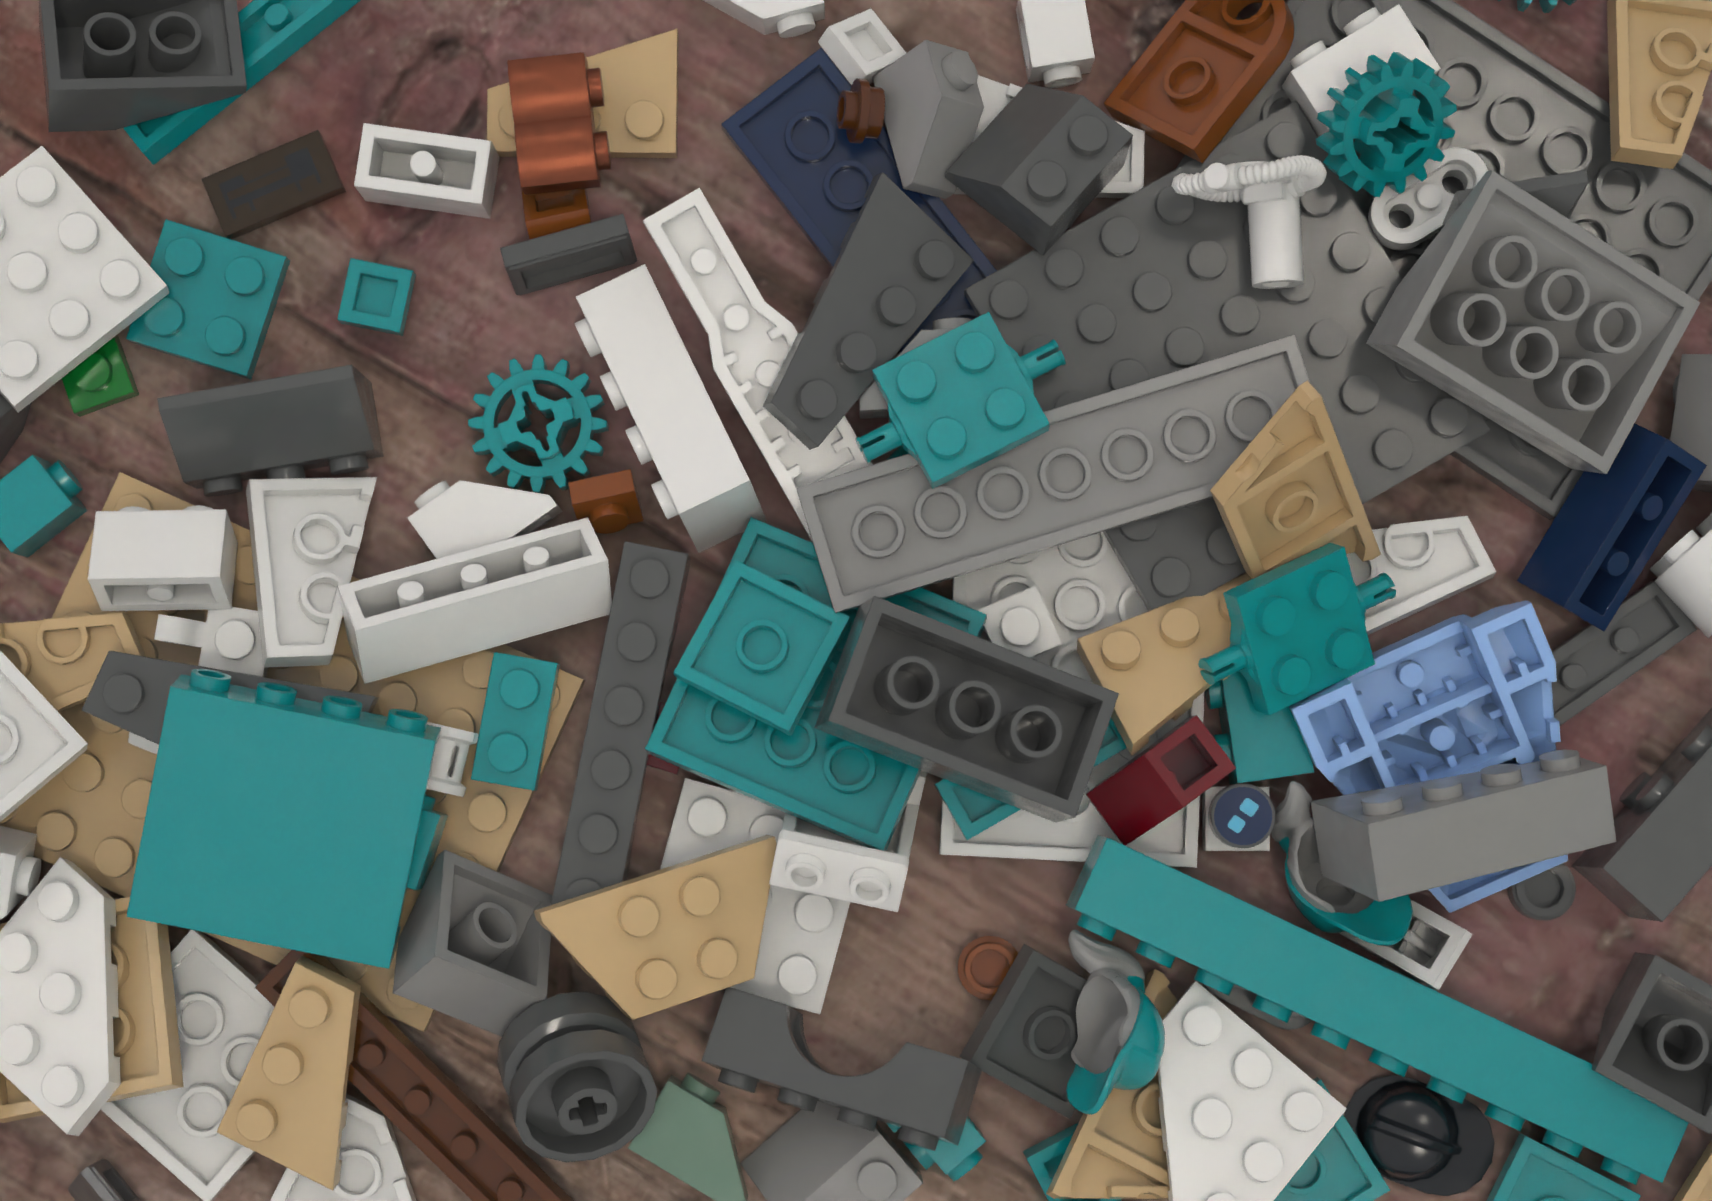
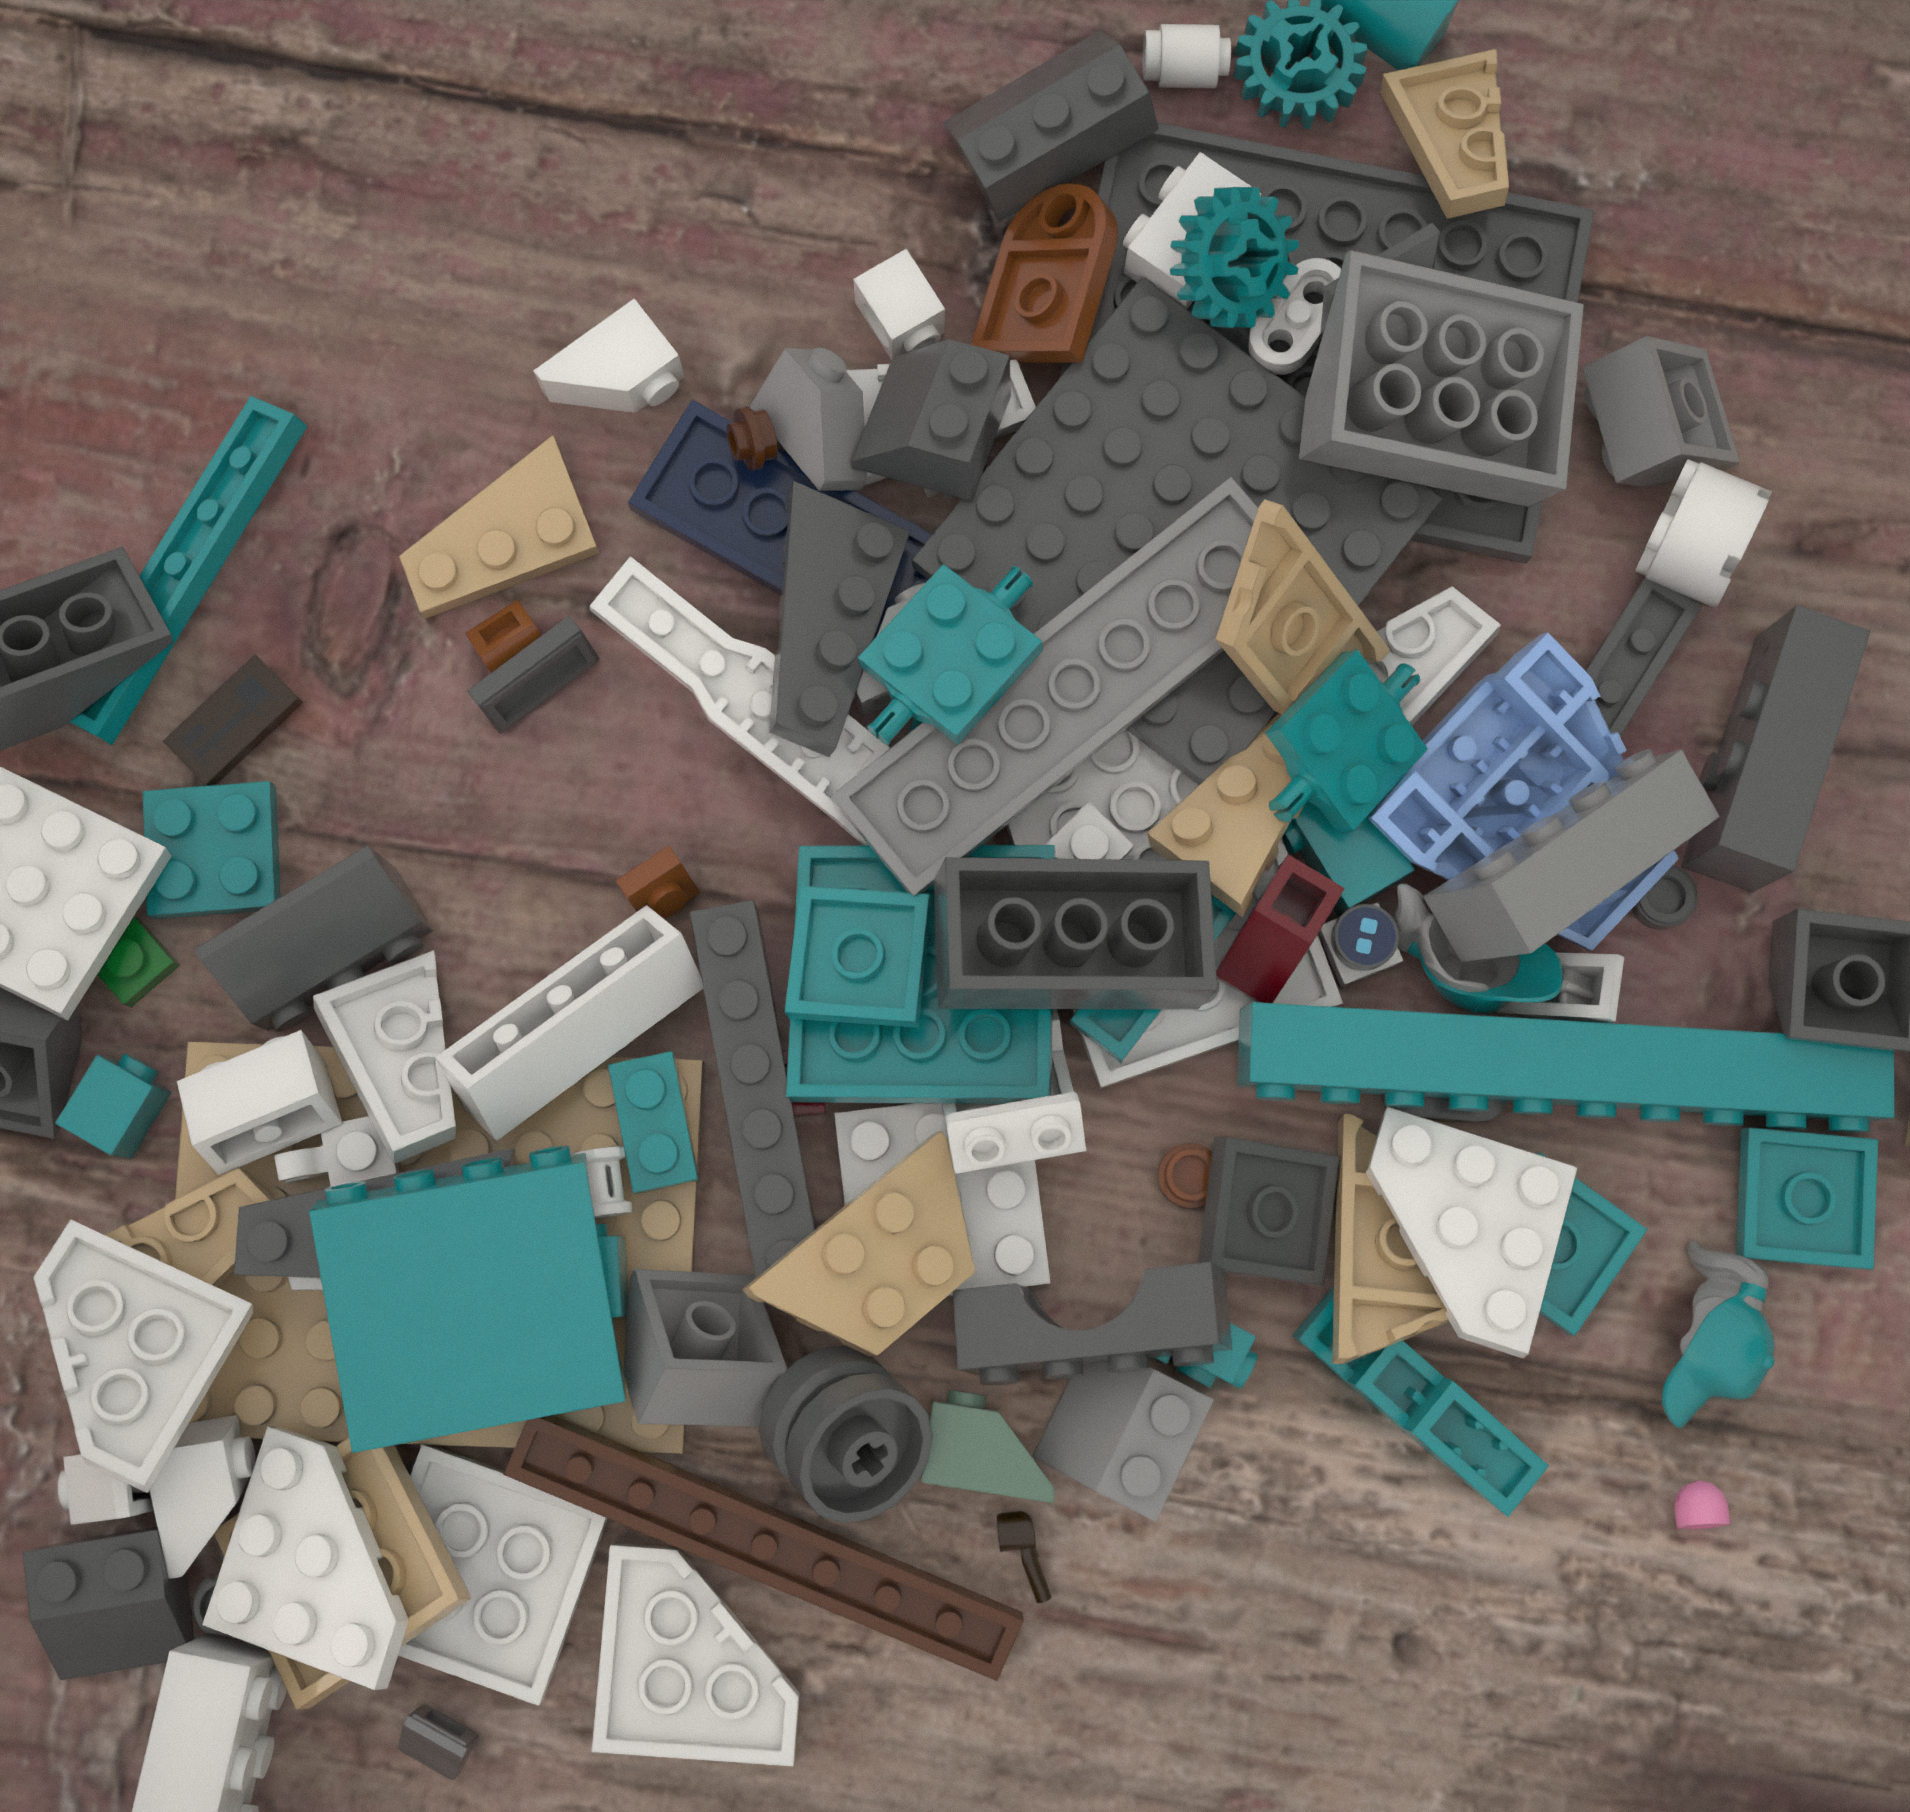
camera: 20 degrees left, 5 degrees down
tan wing [217,956,361,1190] -> none
teal plate [337,258,416,336] -> none
white brick [354,123,500,219] -> none
white slope [408,480,563,559] -> none
teal gear [468,354,609,494] -> none
copper brick [507,52,611,195] -> none
white wedge [574,264,767,553] -> none
white plate [818,8,906,85] -> none
hair [1066,929,1165,1115] -> none
white piece [1171,155,1327,289] -> none
black piece [1344,1075,1495,1196] -> none
dark blue brick [1517,423,1707,631] -> none

